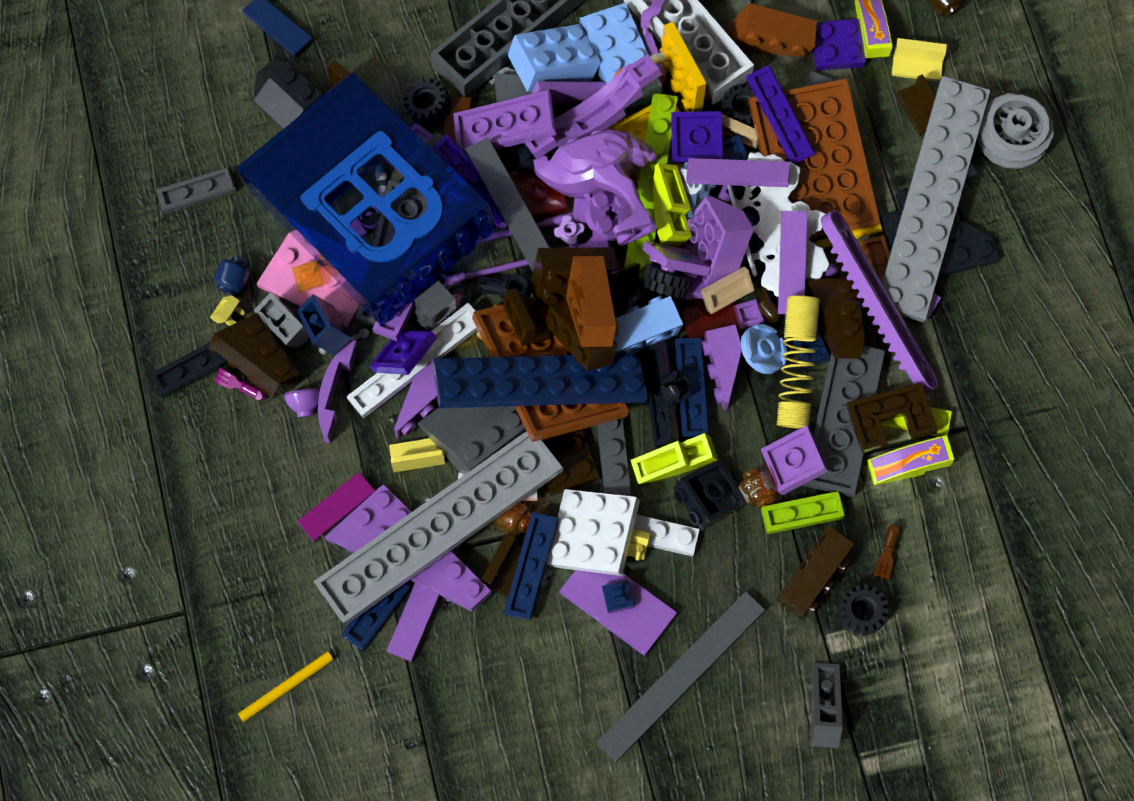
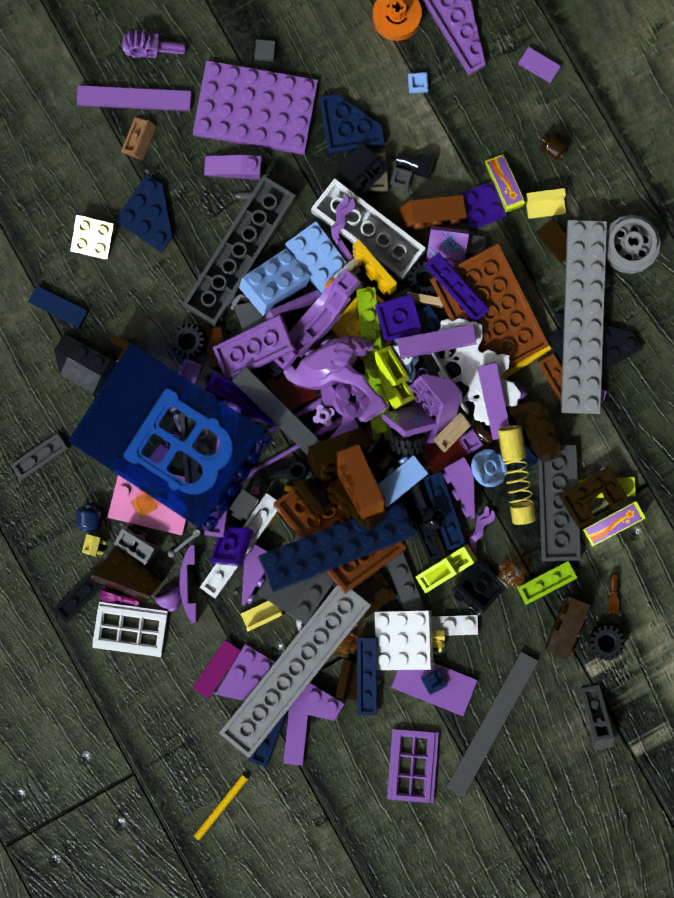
camera: 10 degrees left, 15 degrees up
dark blue brick [296,294,352,355] -> none
medium lavender plate [761,425,828,495] -> none
medium lavender gear [821,210,938,394] -> none
none -> white piece [92,602,168,657]
none -> medium lavender piece [387,729,439,803]
none -> medium lavender tile [426,226,469,263]
none -> medium lavender hair [469,506,495,554]

